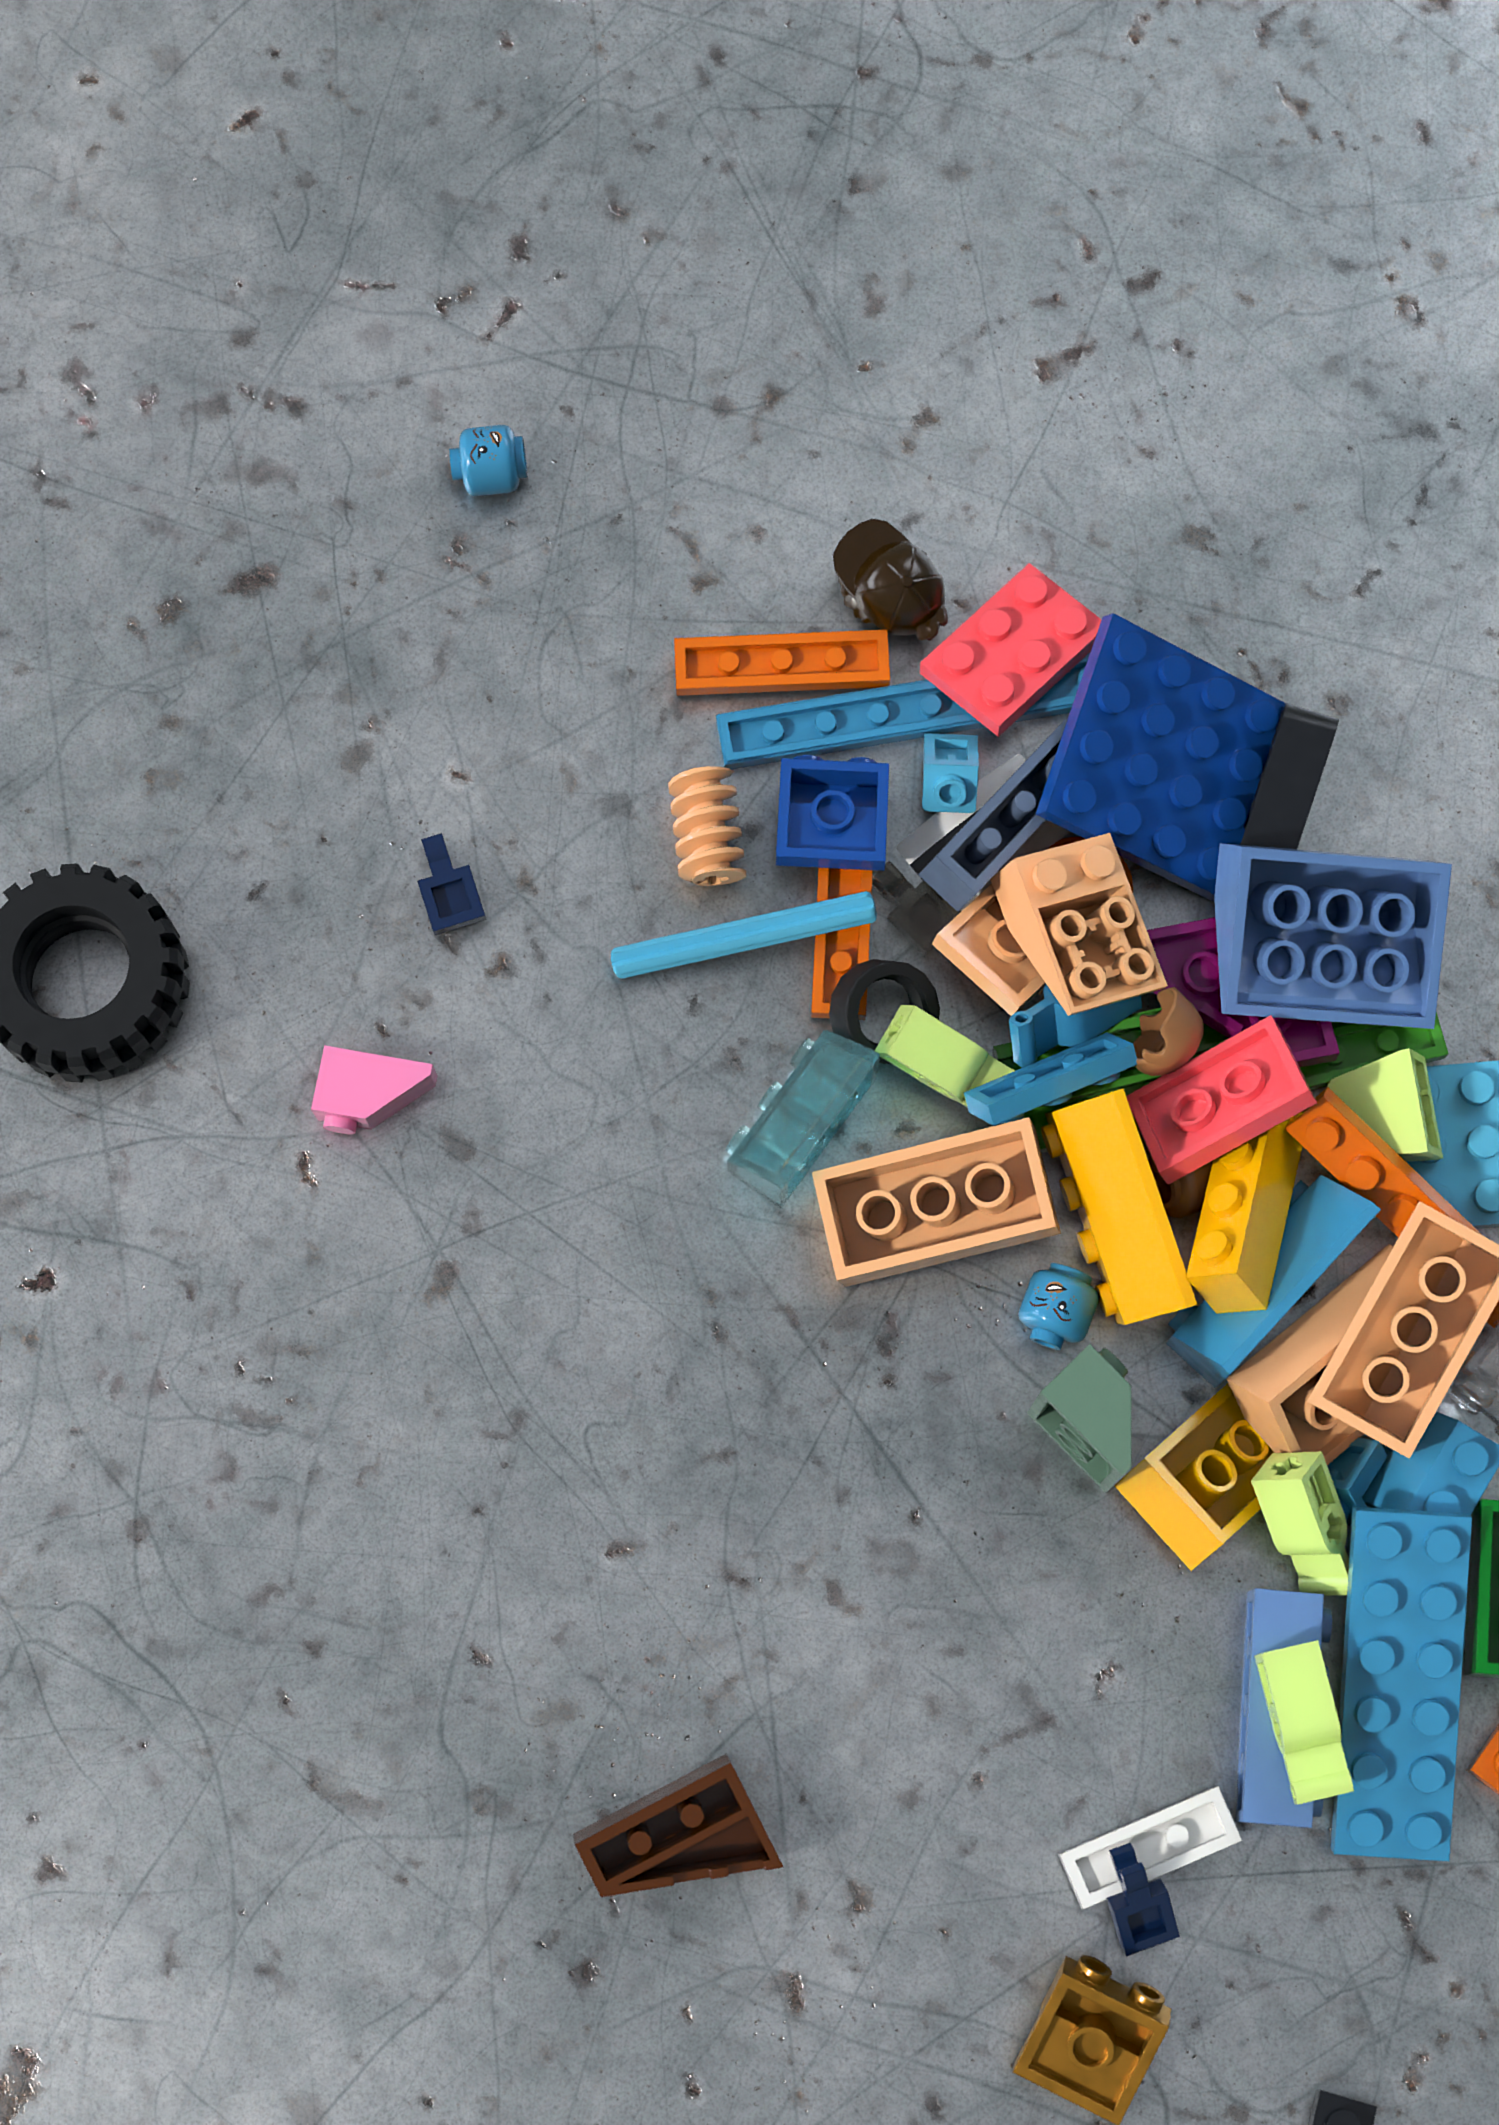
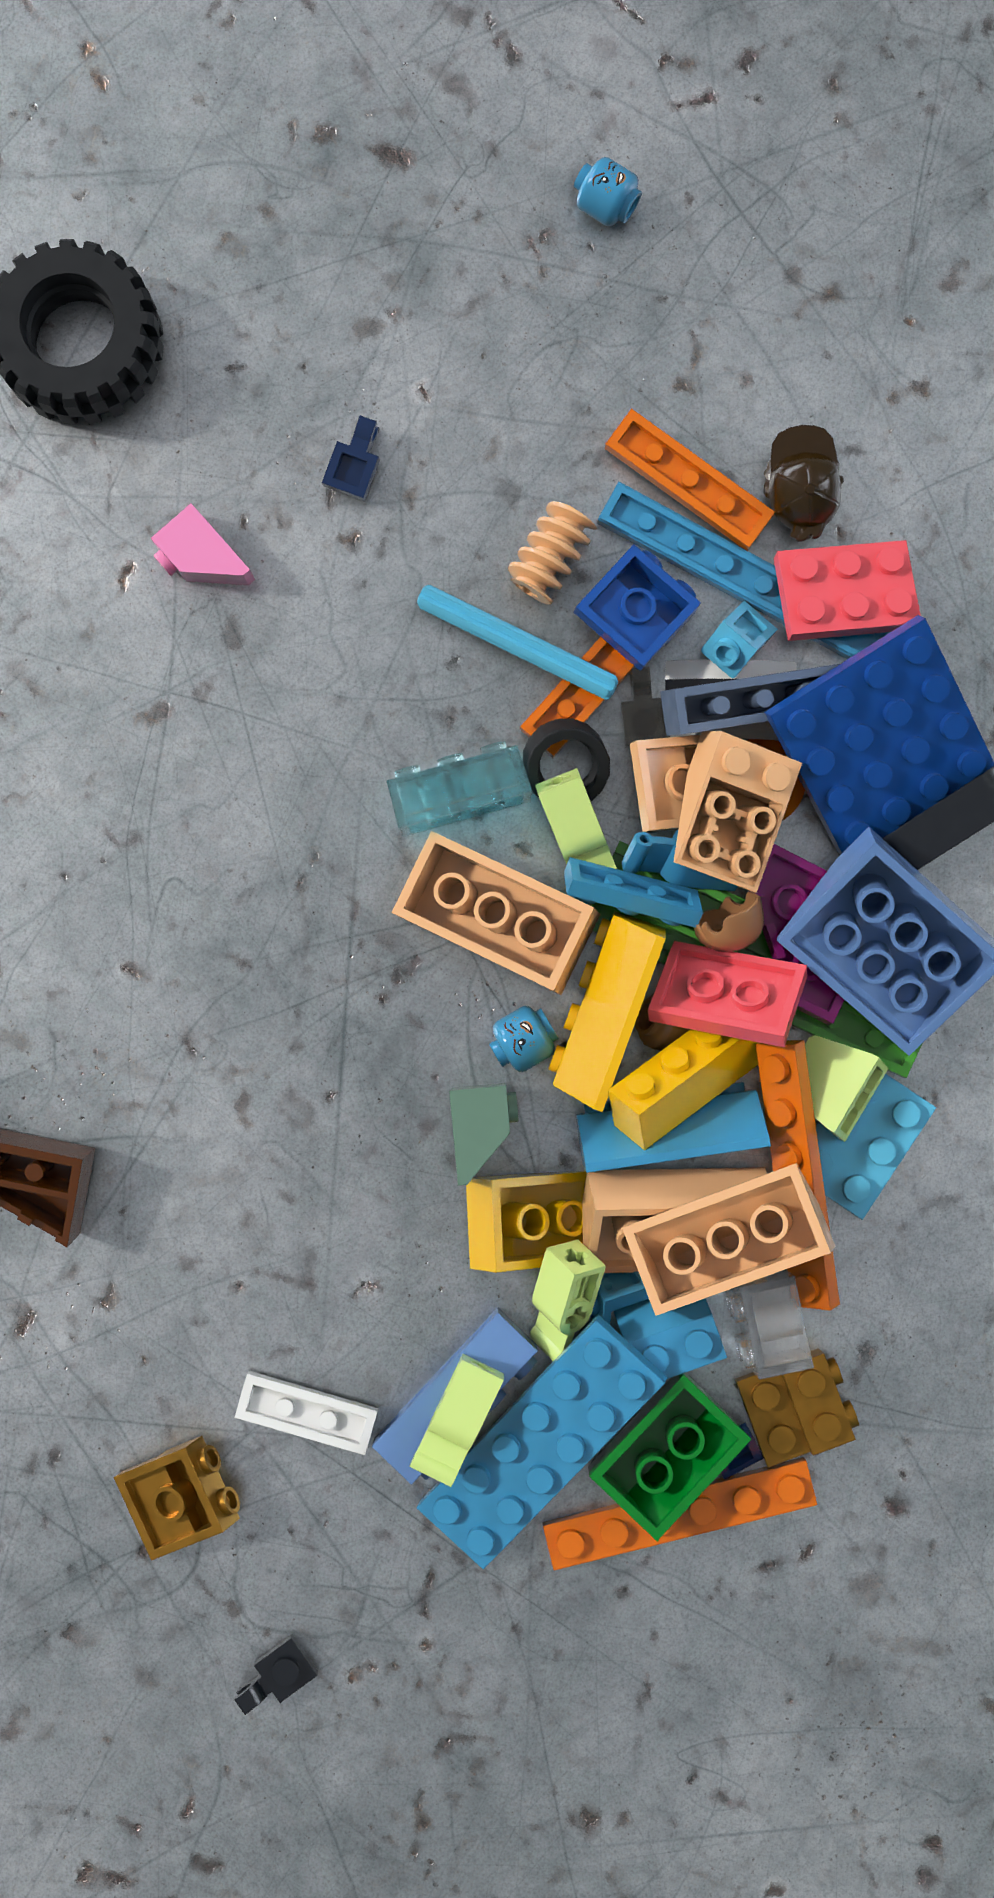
camera: 40 degrees right, 10 degrees up
dark blue plate [1107,1843,1180,1957] -> none

